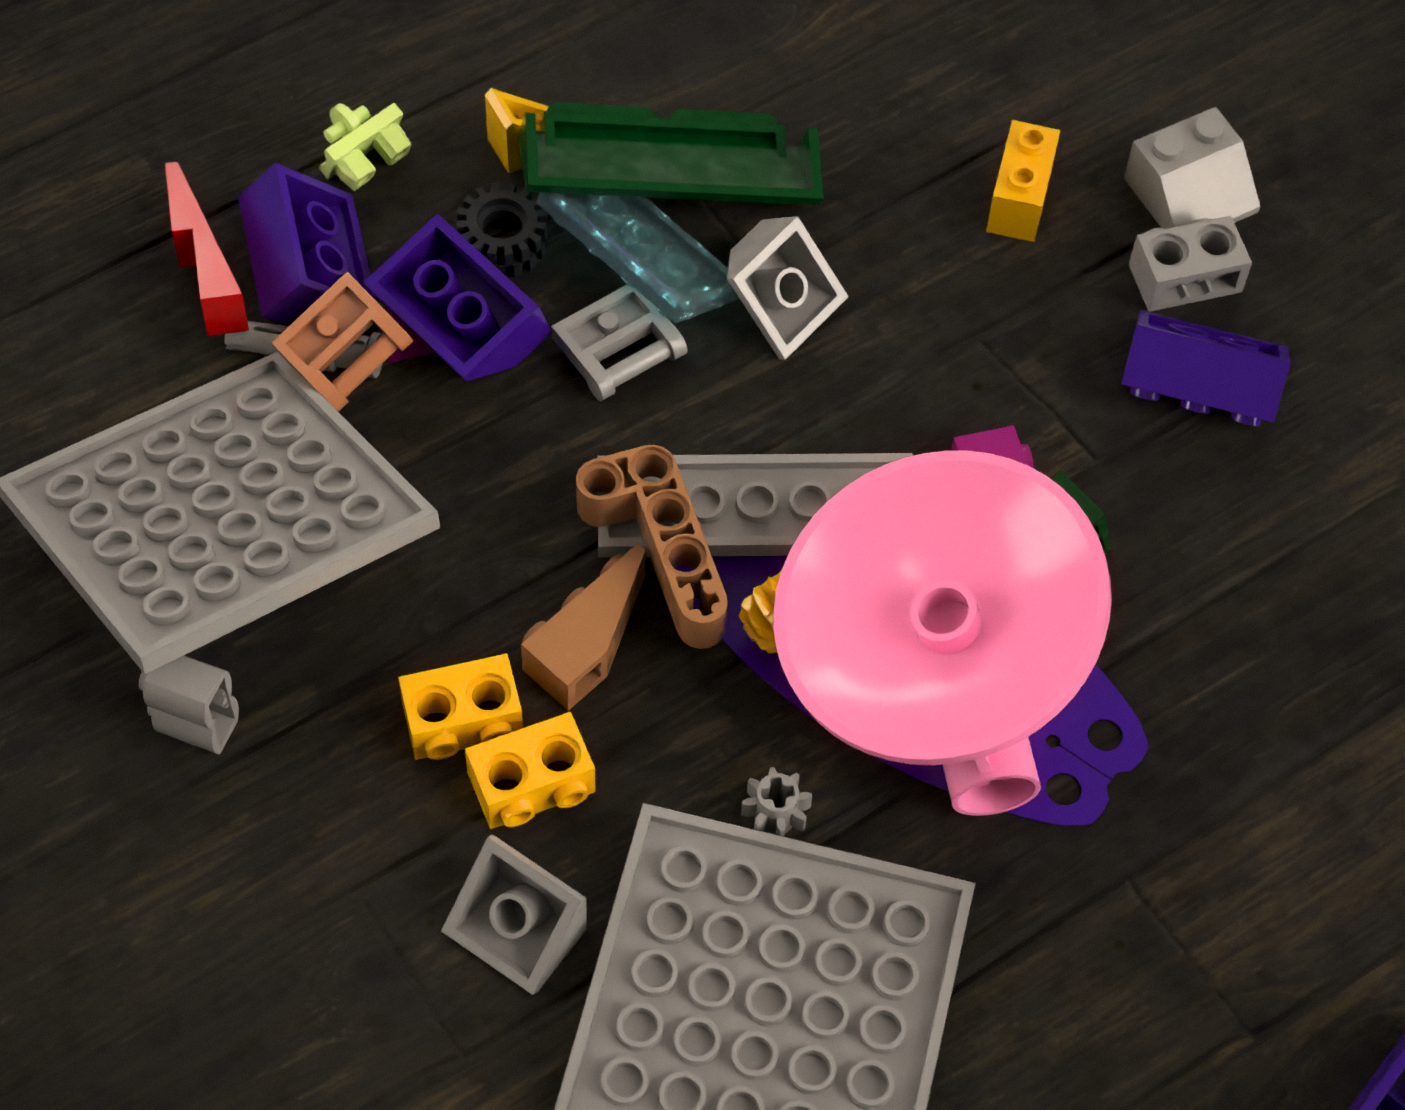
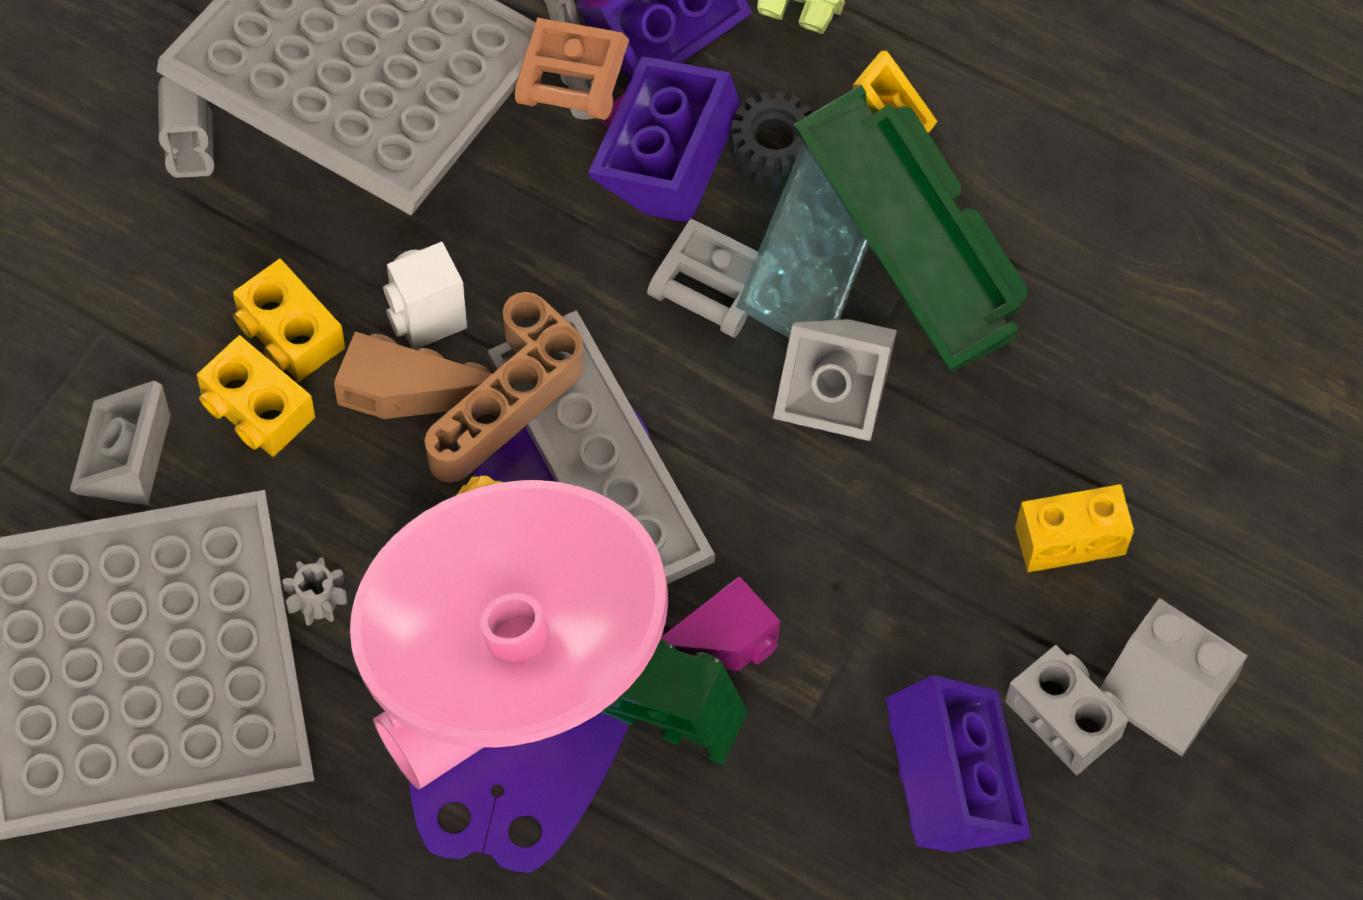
camera: 65 degrees right, 5 degrees up
none -> white brick [383,242,467,350]

